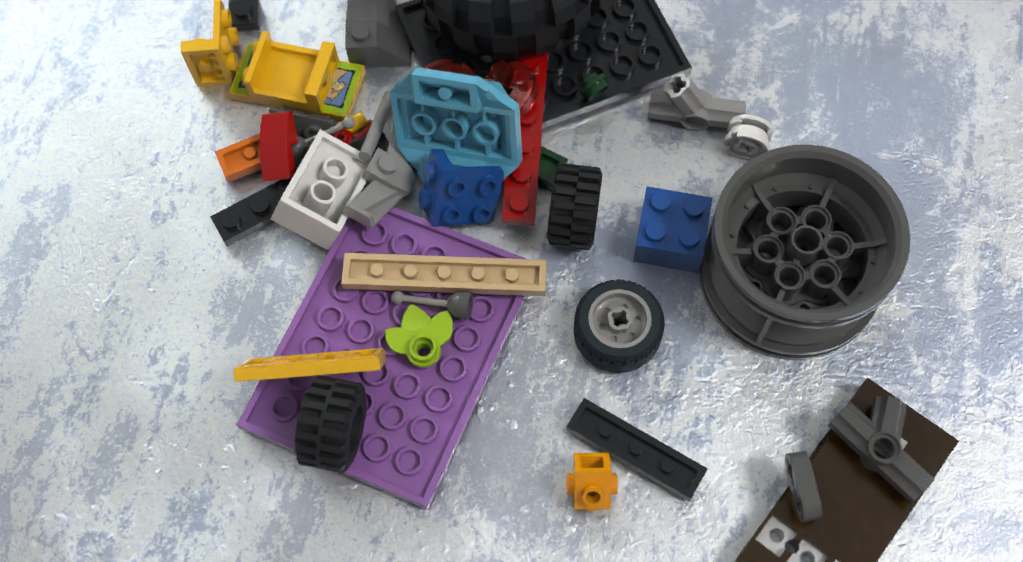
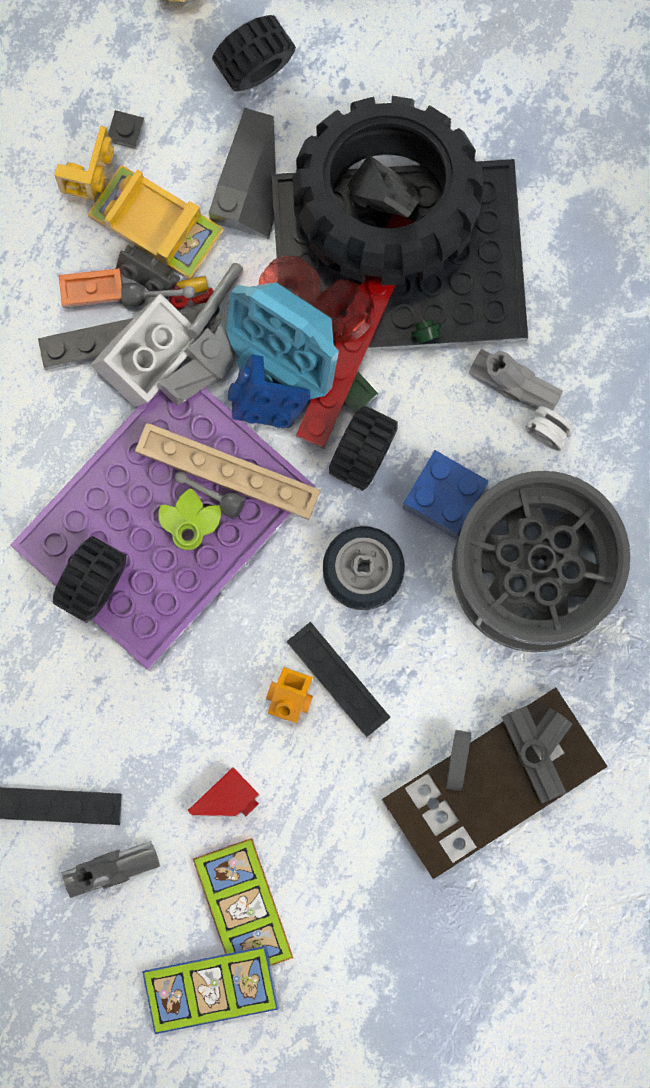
camera: 15 degrees right, 15 degrees up
yellow tile [233,348,386,382] -> none
red slope [260,111,298,181] -> none

